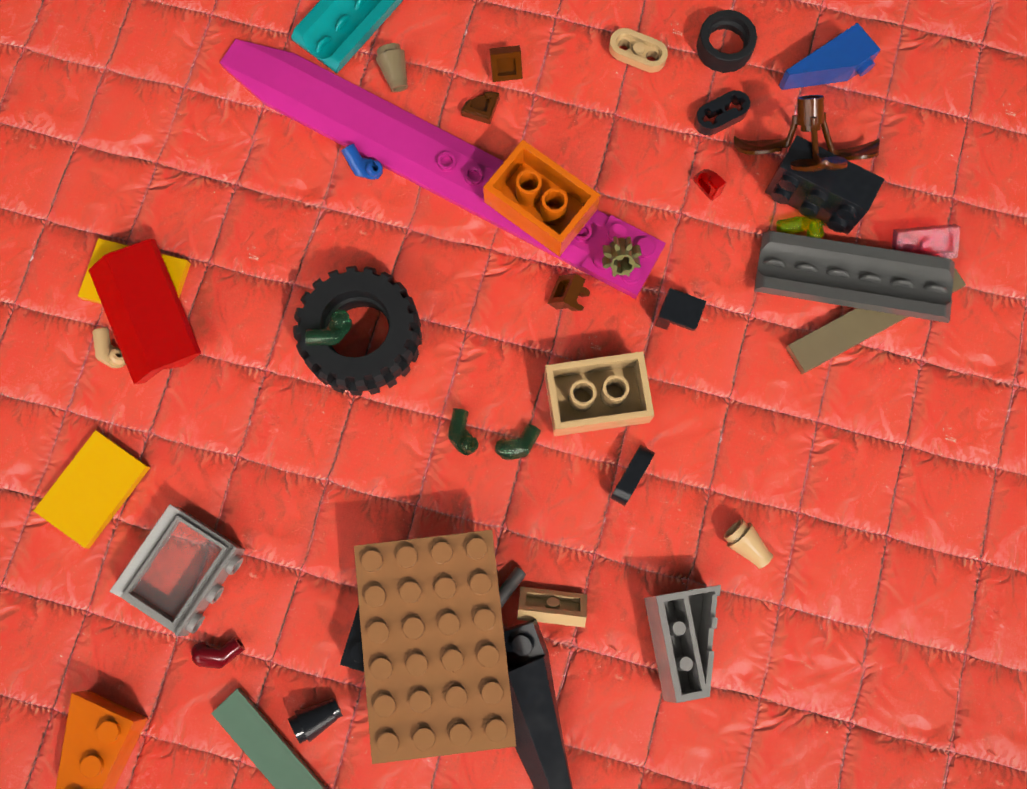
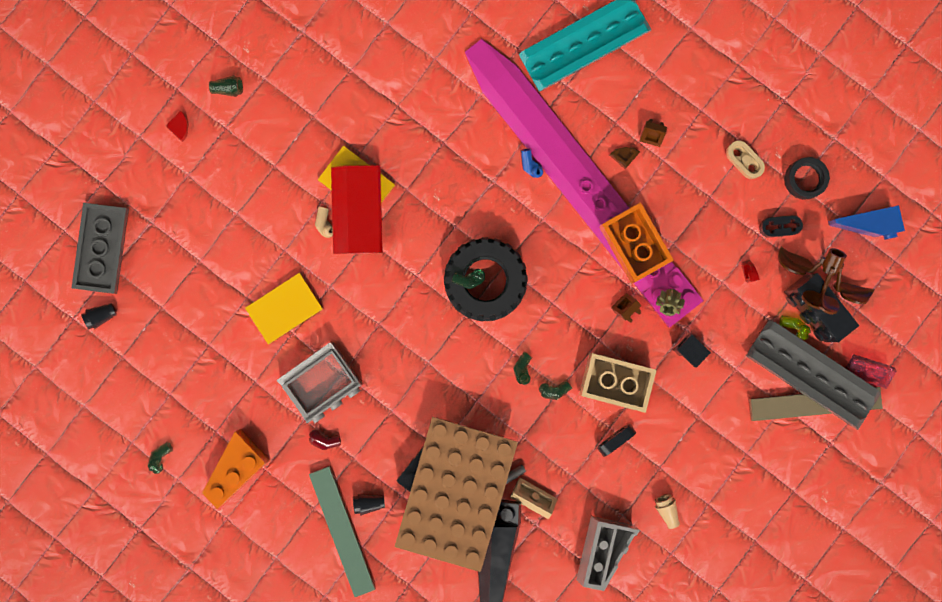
camera: 25 degrees right, 10 degrees up
dark tan cone [376,43,408,92] -> none

